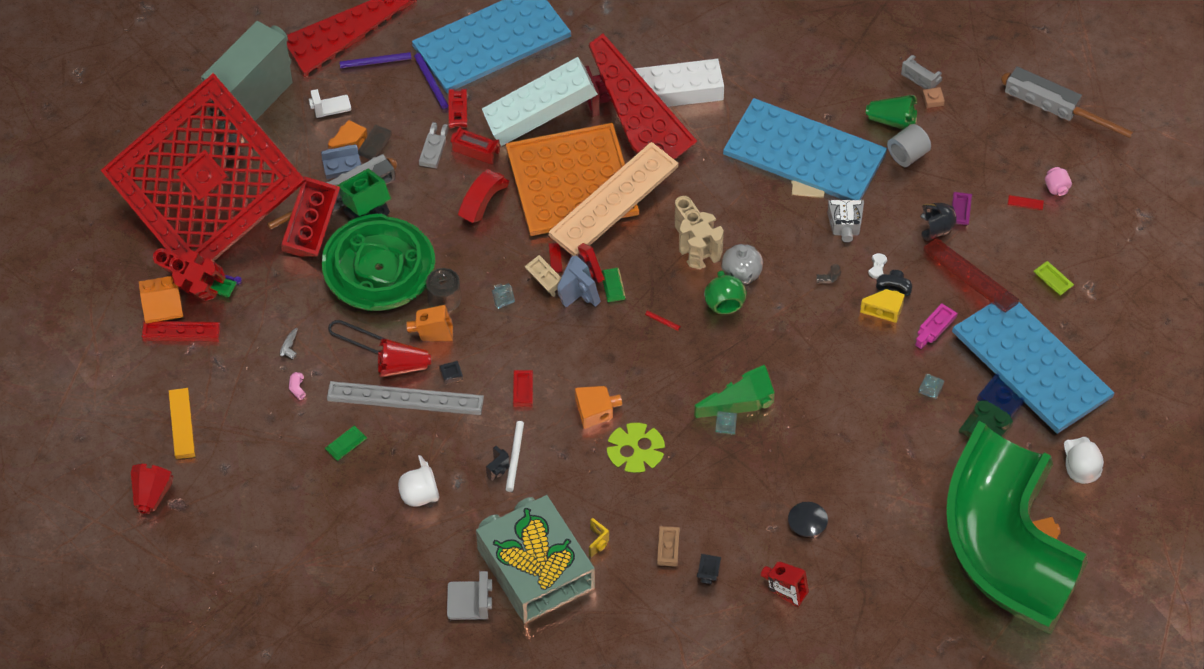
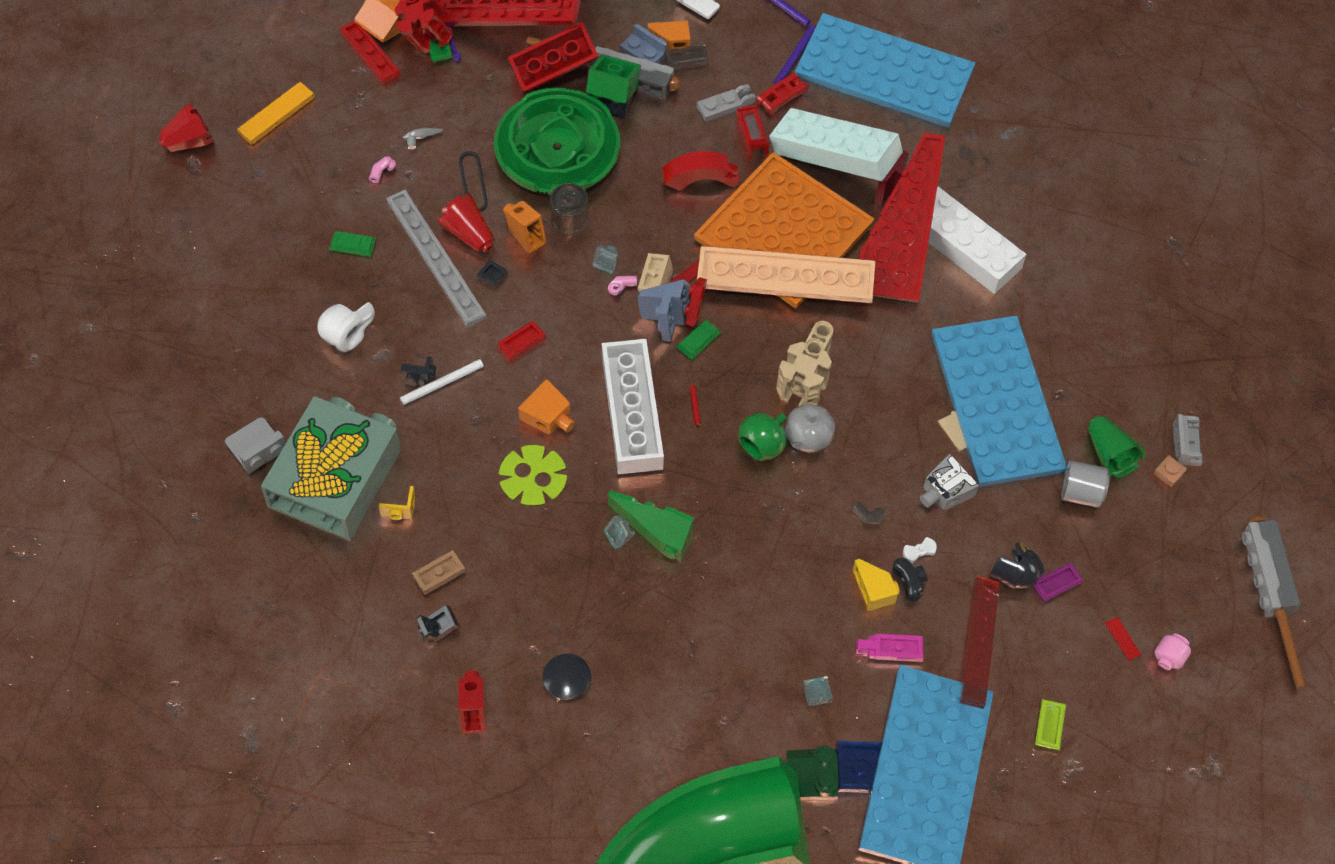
camera: 50 degrees right, 5 degrees up
none -> white brick [602,339,664,474]
none -> bright pink arm [608,275,637,296]

